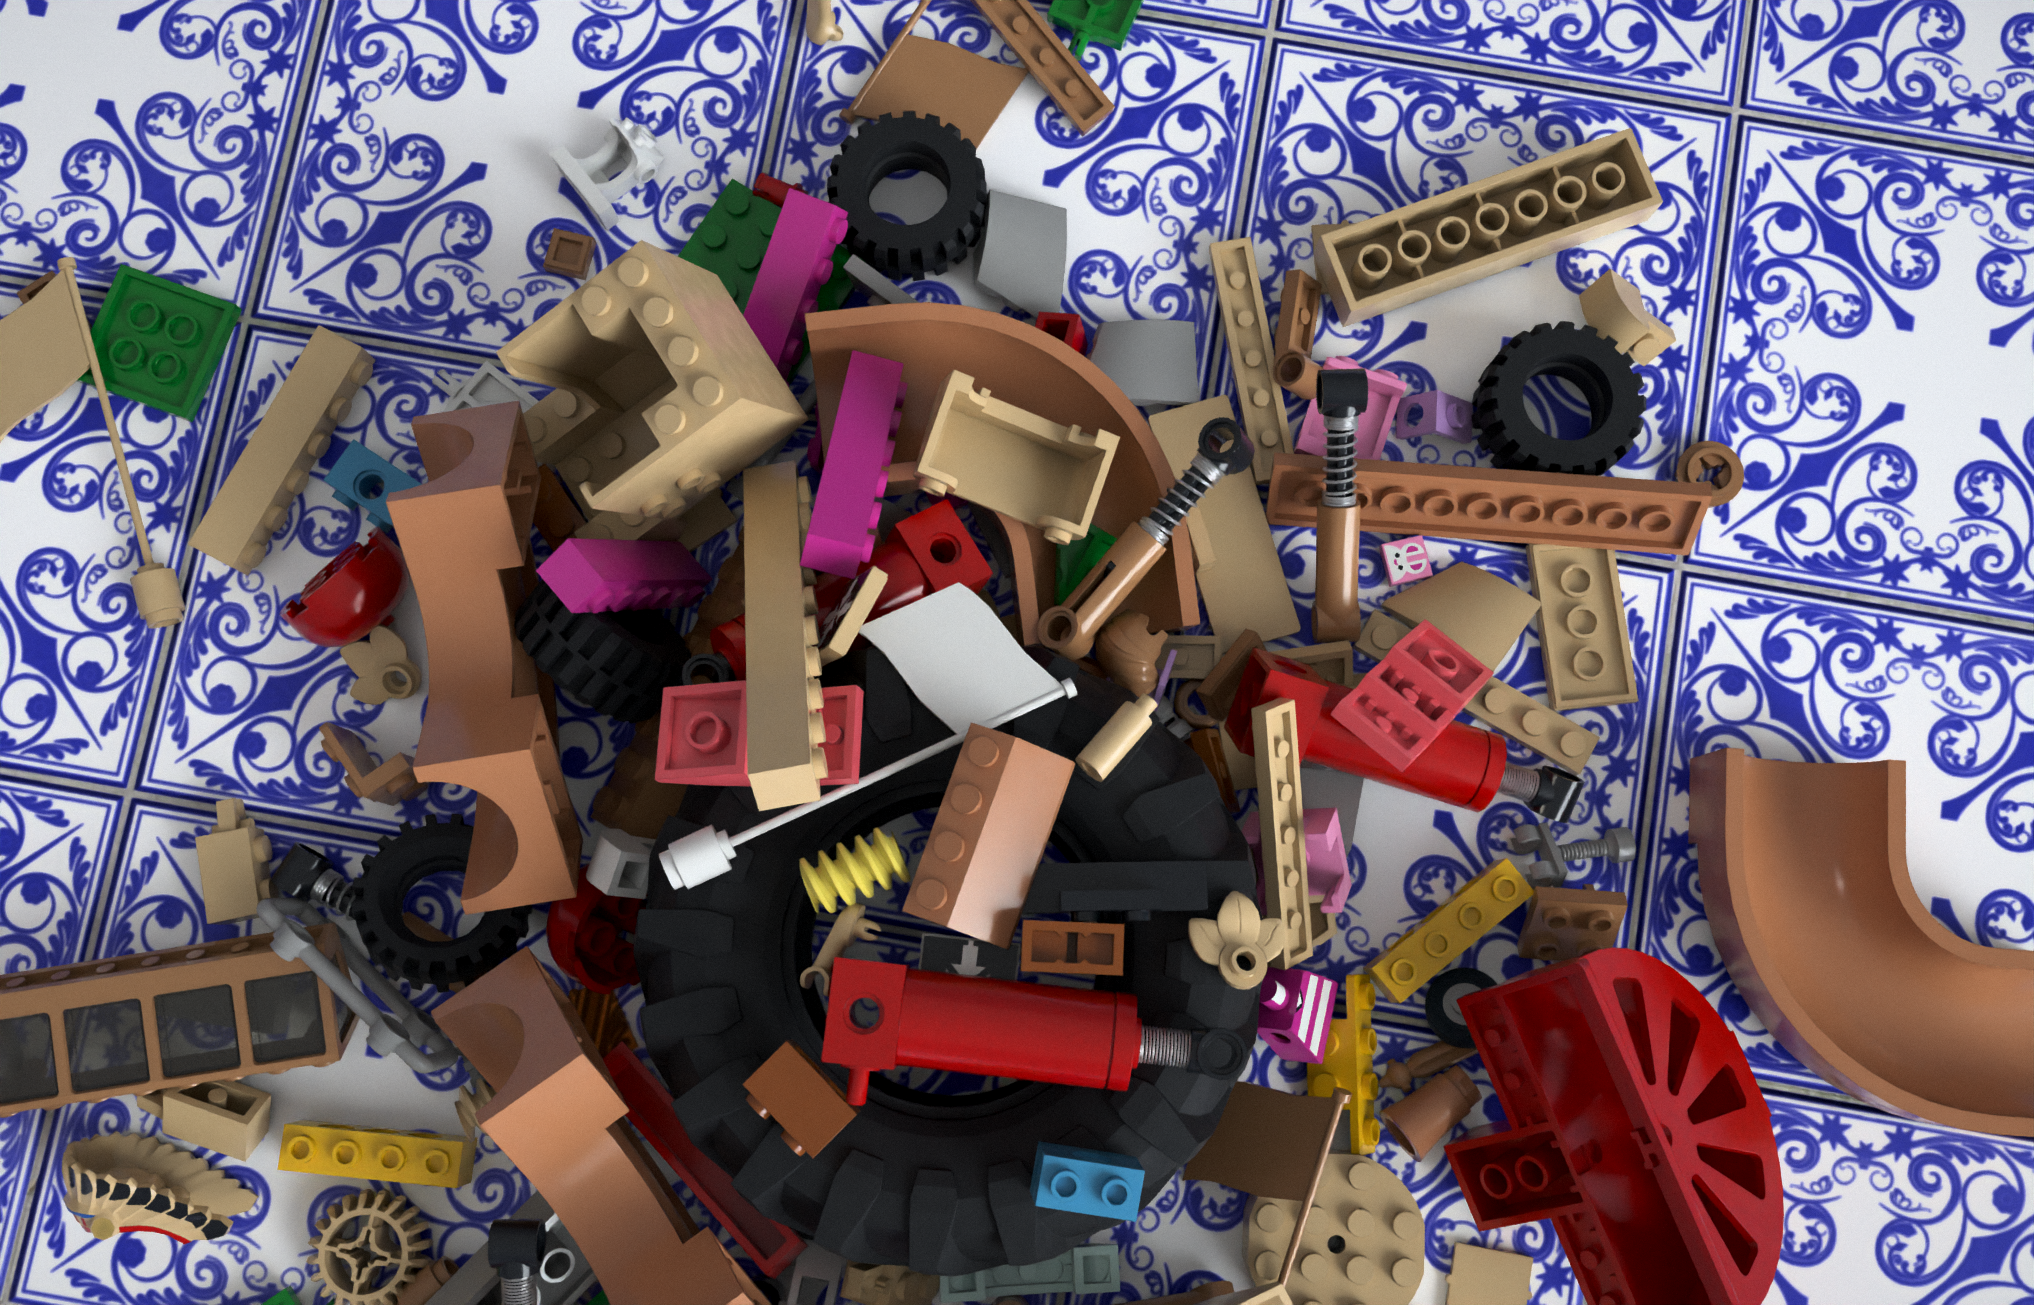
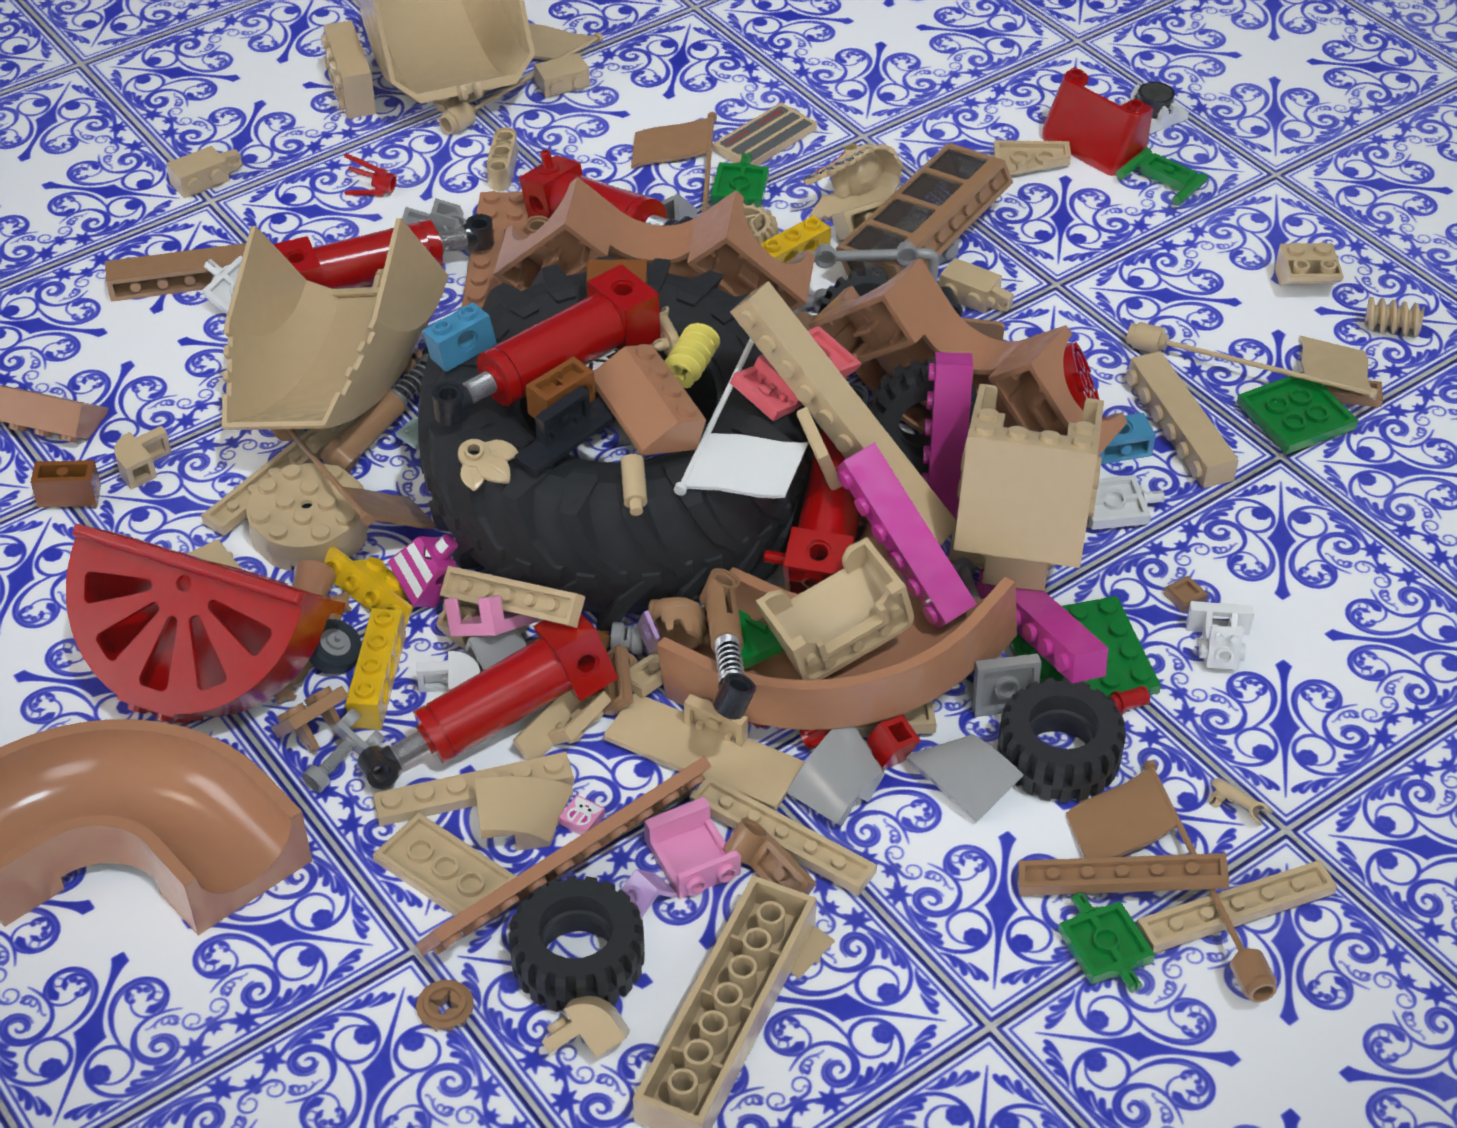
camera: 135 degrees right, 35 degrees down
piece [1311,368,1368,643] -> none
coral slope [1330,619,1494,772] -> none
none -> white brick [416,651,480,693]

